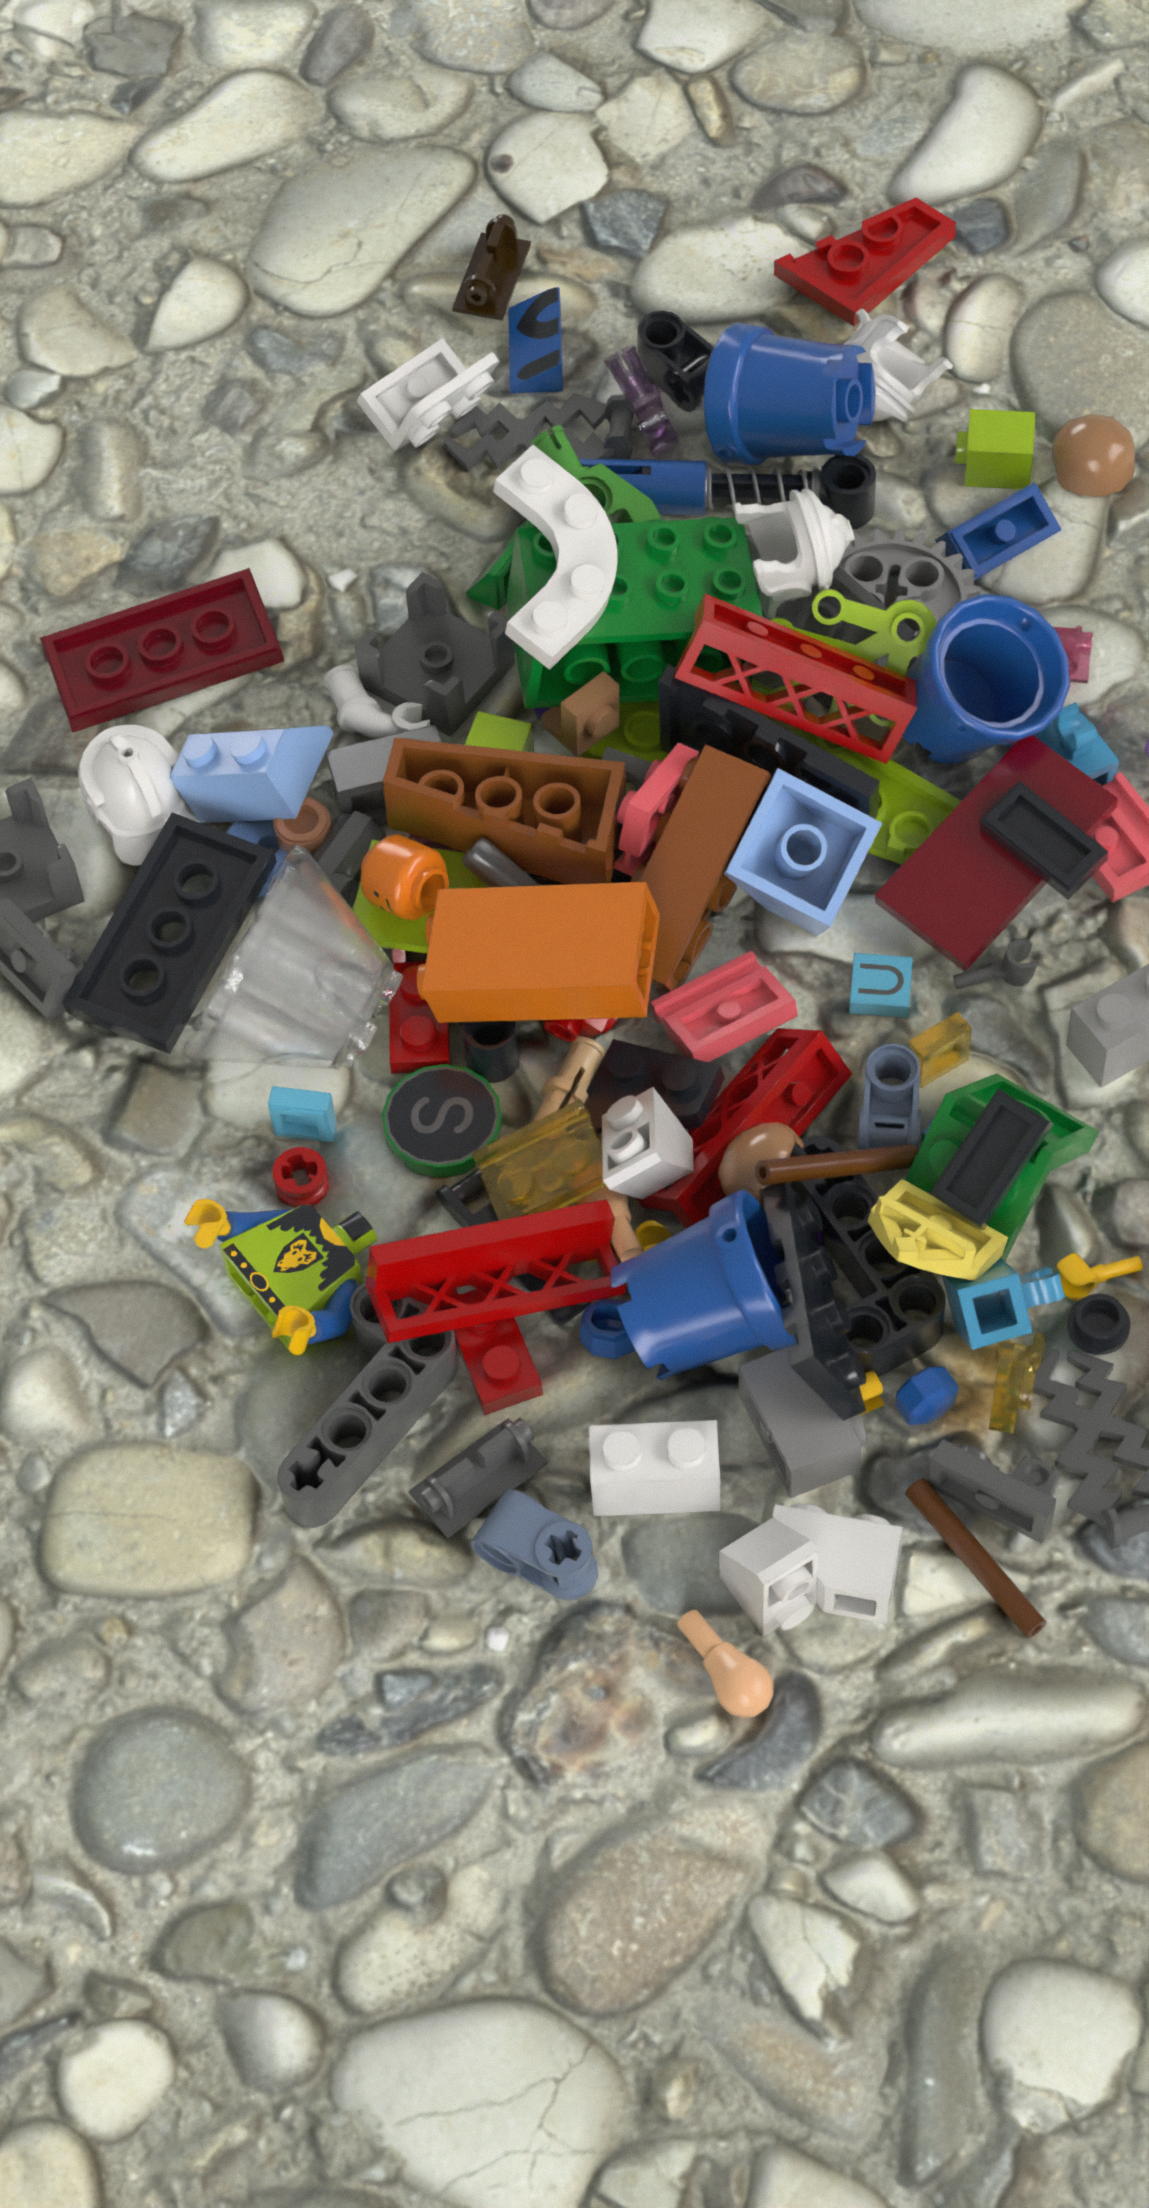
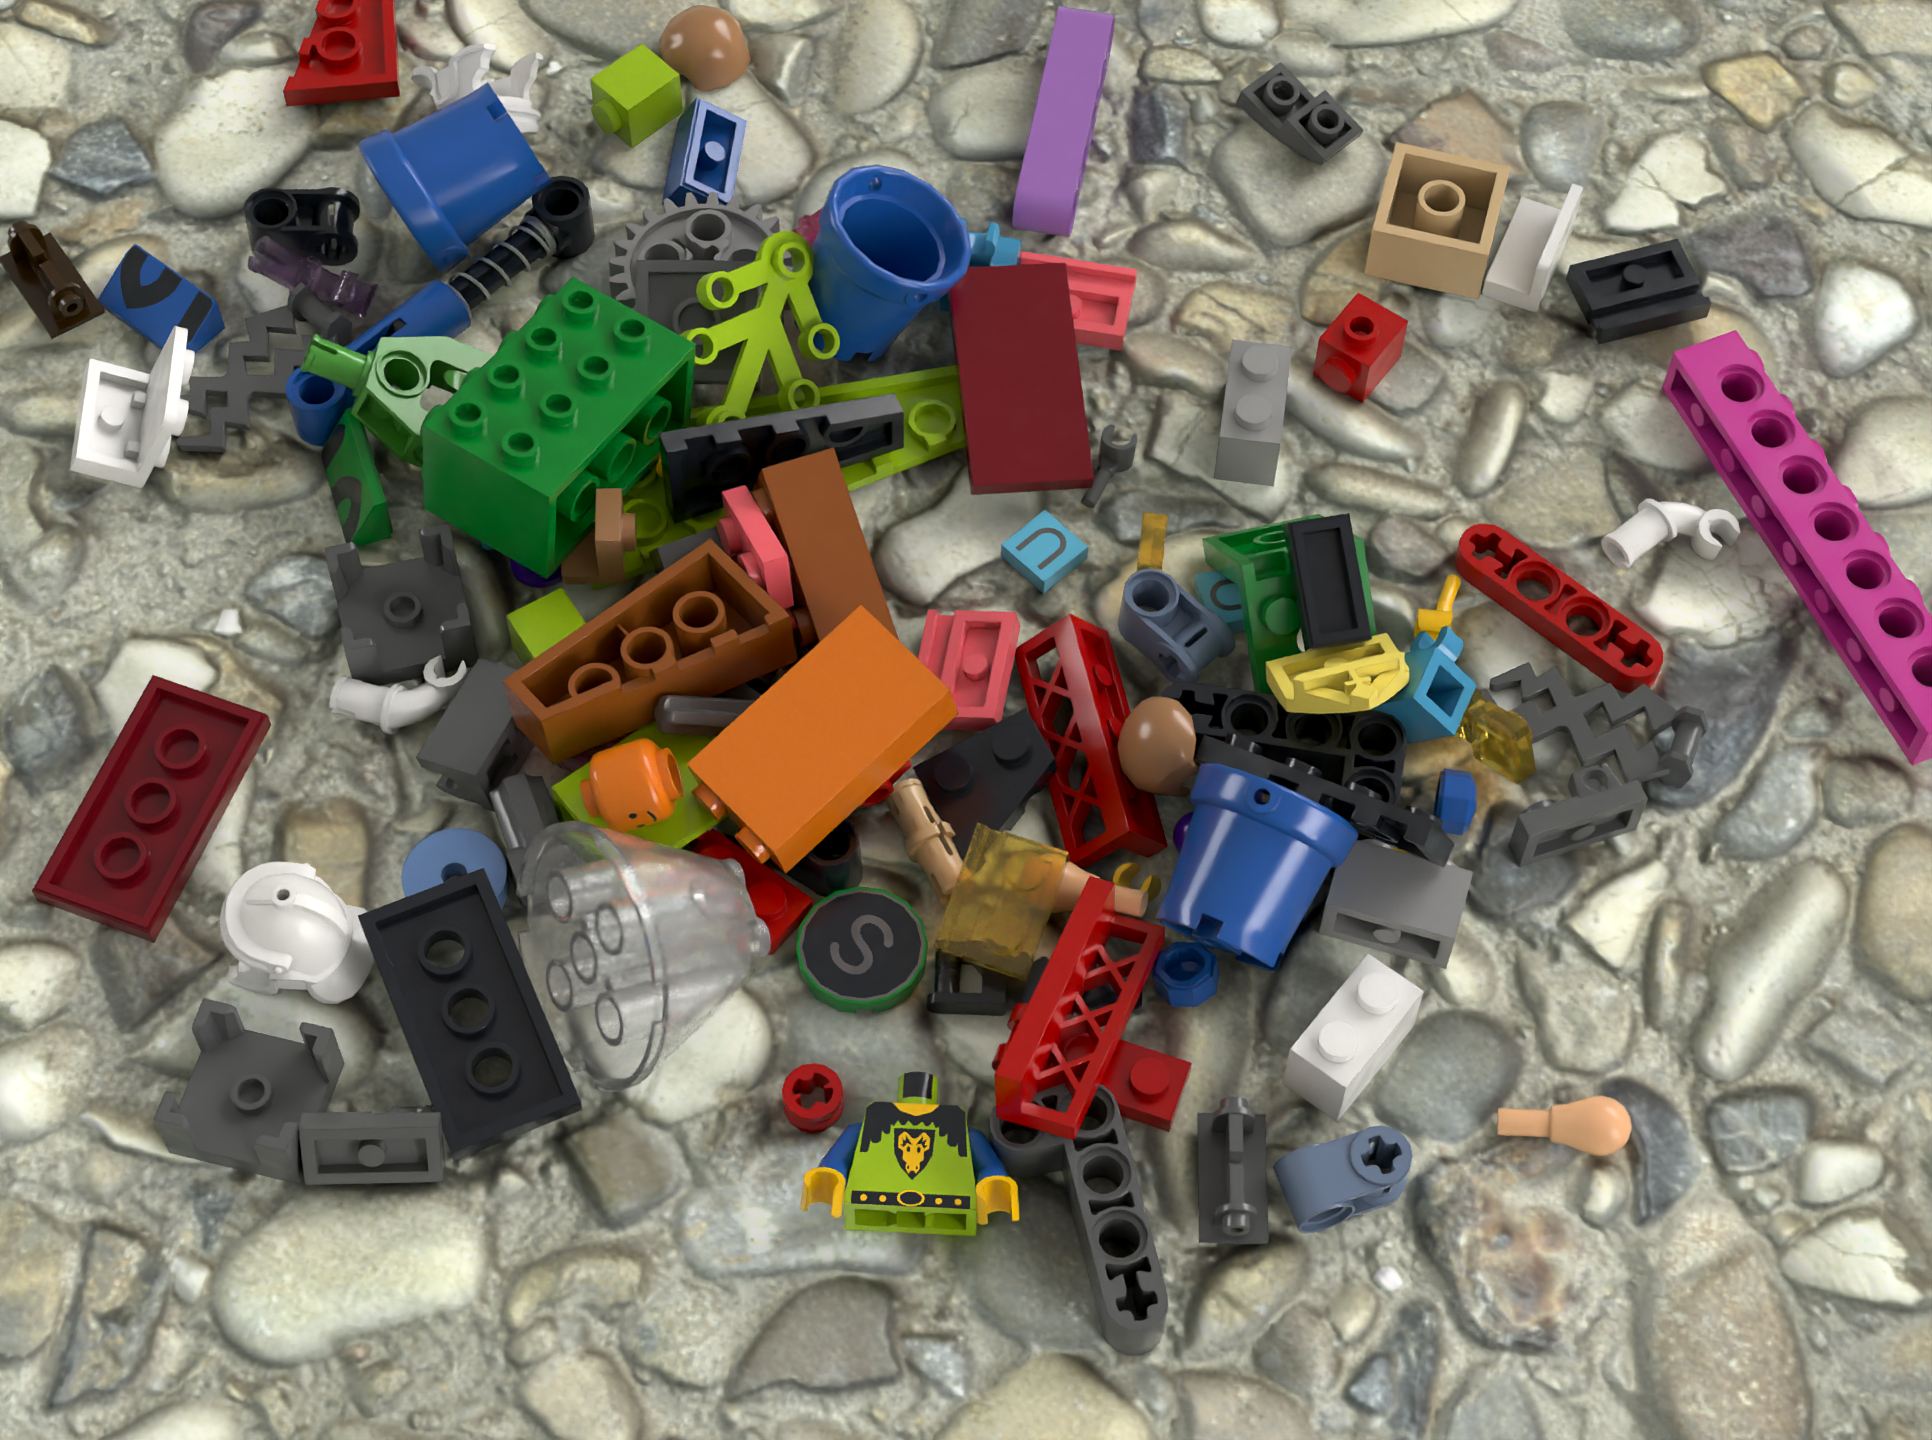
camera: 55 degrees left, 0 degrees up
light blue slope [169,725,334,823] -> none
medium azure tile [268,1086,337,1142] -> none
nougat tile [273,797,333,856] -> none
white plate [493,445,617,670] -> none
white slope [602,1087,694,1200] -> none
red fence [674,594,917,764] -> none
white slope [719,1518,819,1637] -> none
light blue slope [724,768,882,936] -> none
white helmet [733,489,855,619] -> none
reddish brown piece [755,1144,918,1185] -> none
white slope [772,1503,903,1624] -> none
reddish brown piece [905,1478,1047,1638] -> none
black tile [980,781,1108,900] -> none
black plate [1067,1293,1131,1355] -> none

